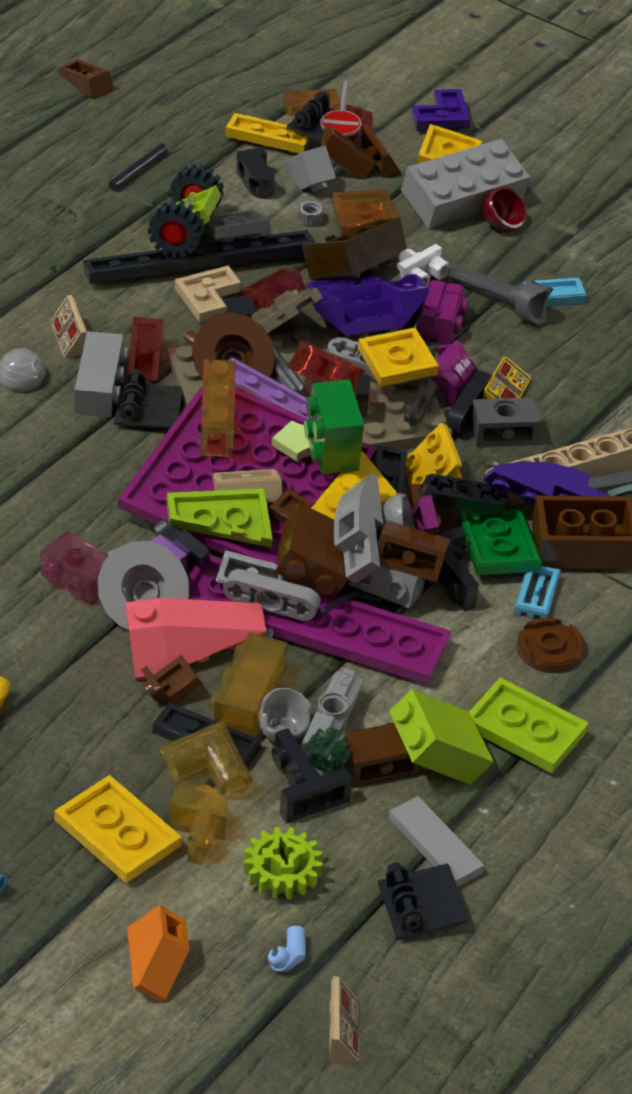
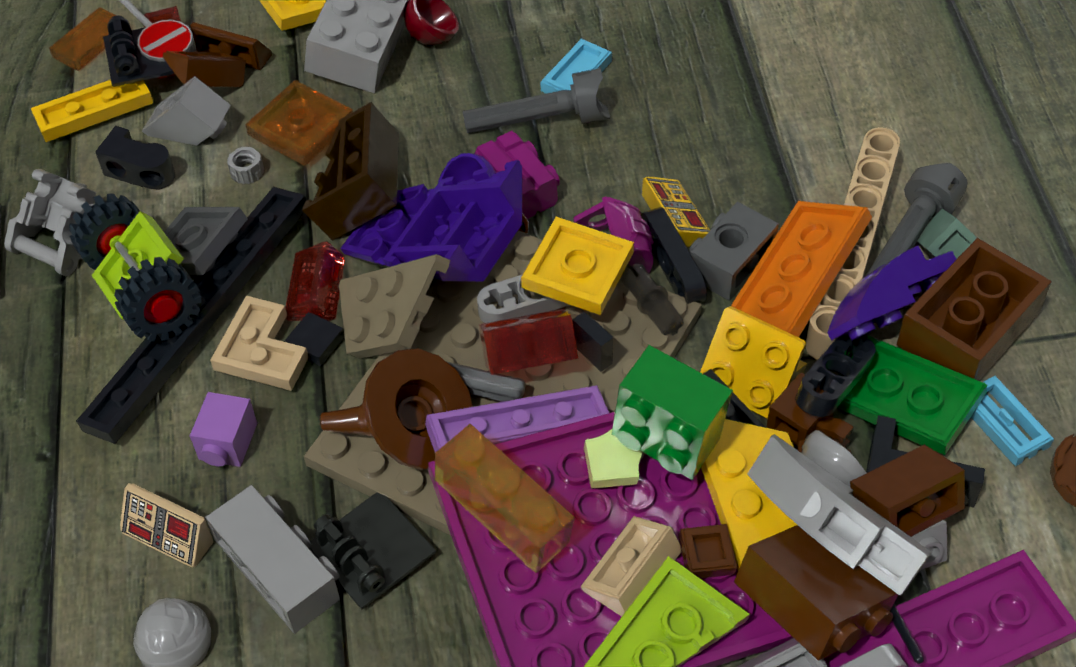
camera: 40 degrees left, 10 degrees up
clear red slope [127,317,166,381] -> none
white hips [397,244,449,287] -> none
magenta tile [412,495,439,534] -> none
none -> light grey piece [4,169,96,276]
none -> medium lavender brick [190,392,258,467]
none -> orange tile [731,201,872,337]

